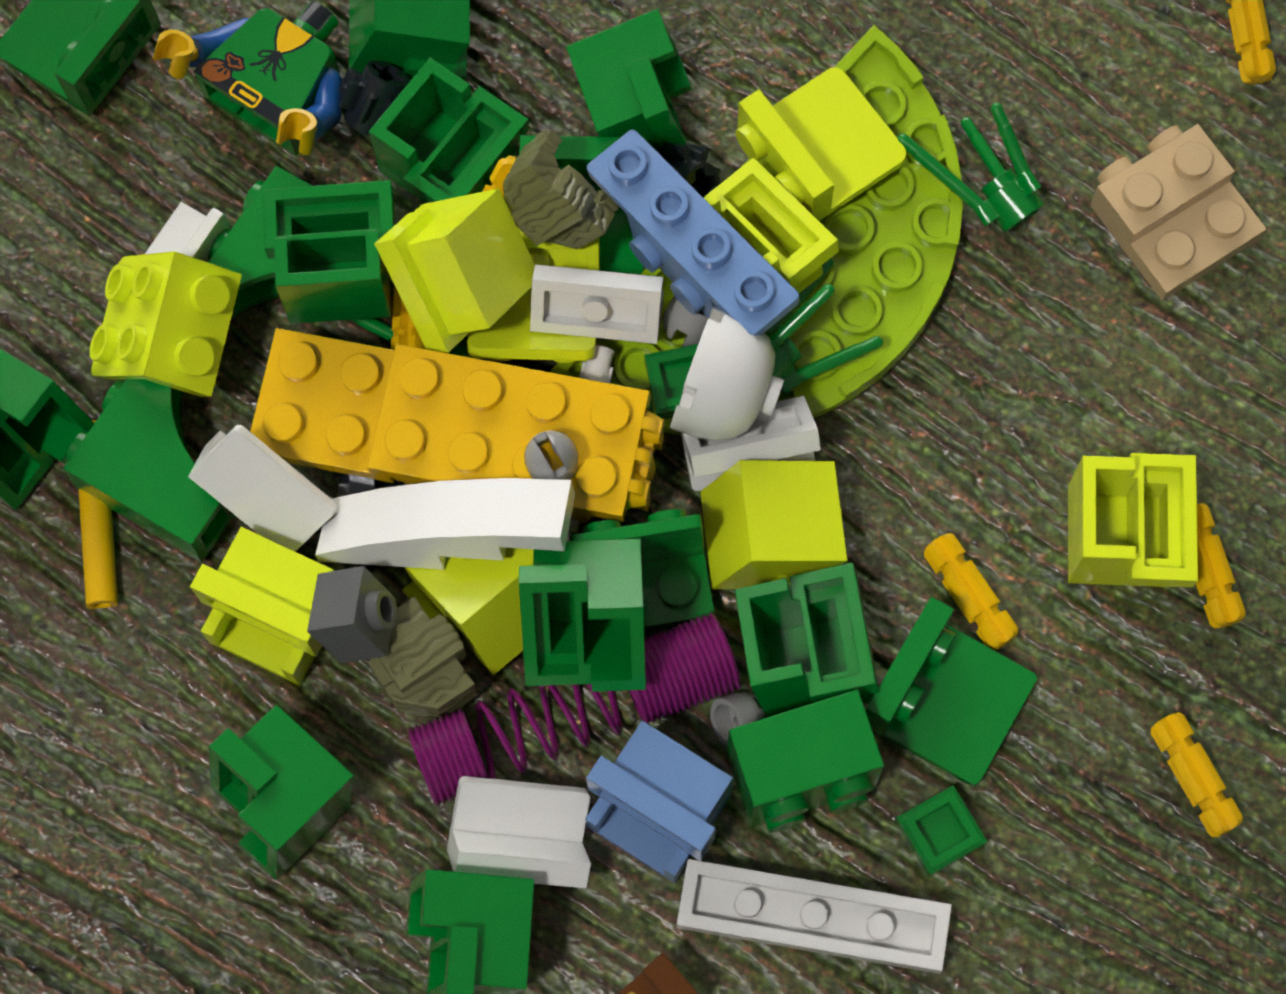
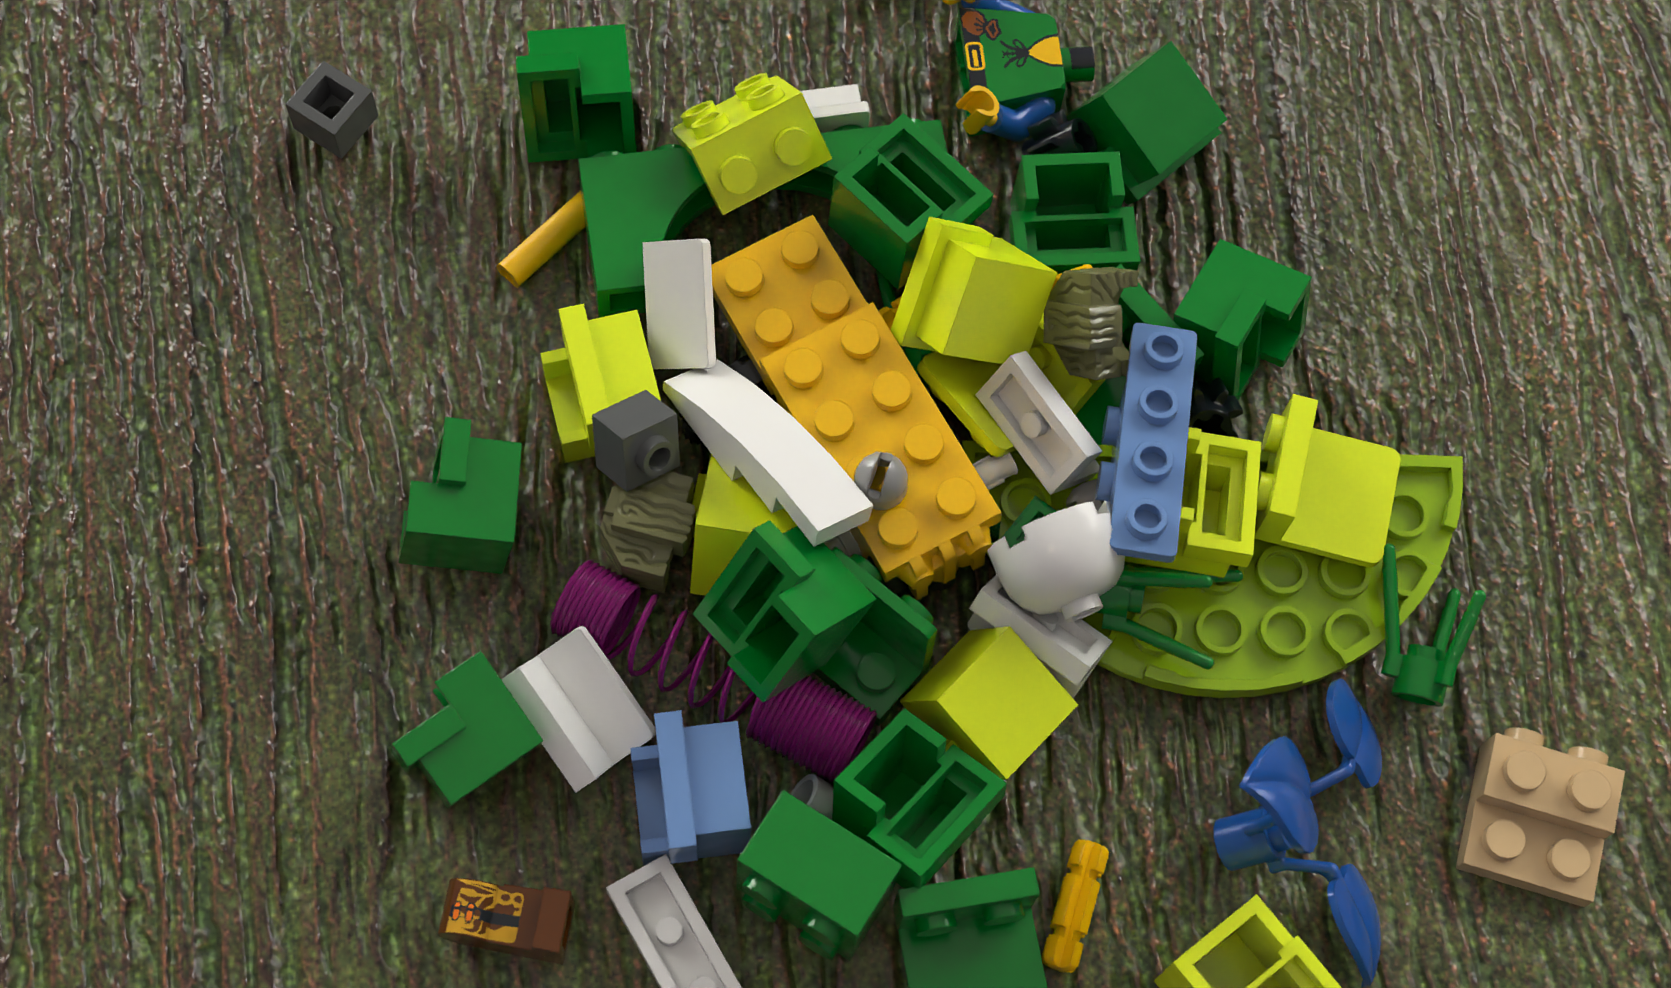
camera: 40 degrees right, 5 degrees down
none -> blue plant [1213,679,1382,988]

